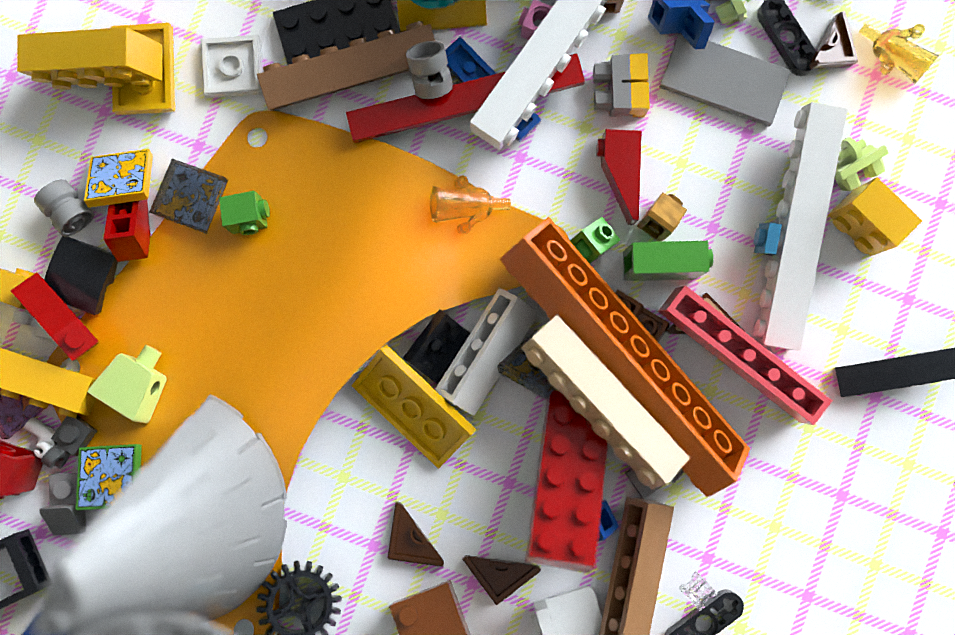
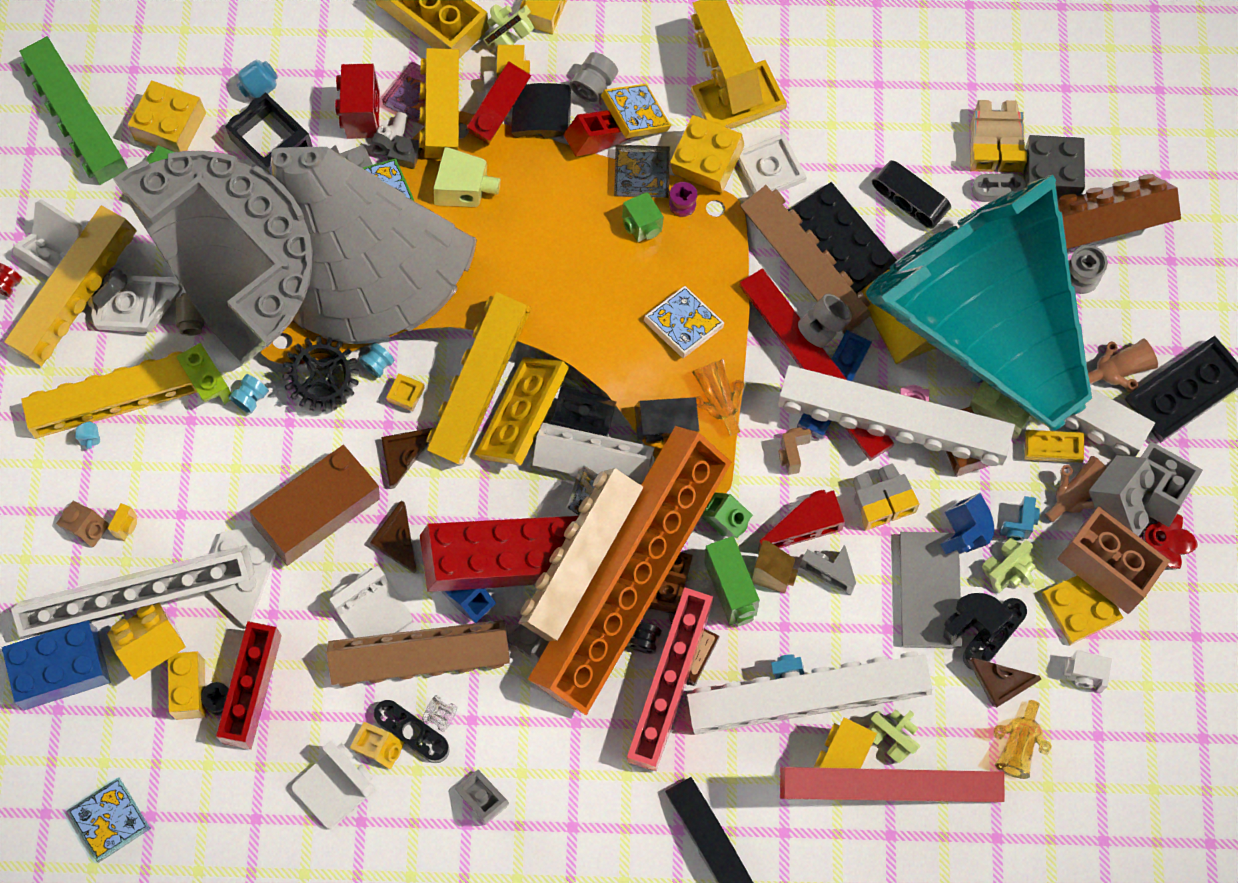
camera: 70 degrees right, 15 degrees down
none -> medium azure wheel [359,342,395,378]
none -> yellow plate [386,373,425,412]
none -> yellow brick [426,292,532,464]
none -> light grey slope [455,769,509,825]
none -> black wheel [627,622,662,654]
none -> black brick [634,397,699,444]
none -> tile [644,286,724,358]
none -> magenta wheel [669,182,697,217]
none -> yellow brick [670,114,745,193]
none -> medium nougat bracket [778,427,812,475]
none -> tile [780,767,1005,802]
none -> light grey slope [800,545,856,595]
none -> black brick [943,593,1013,645]

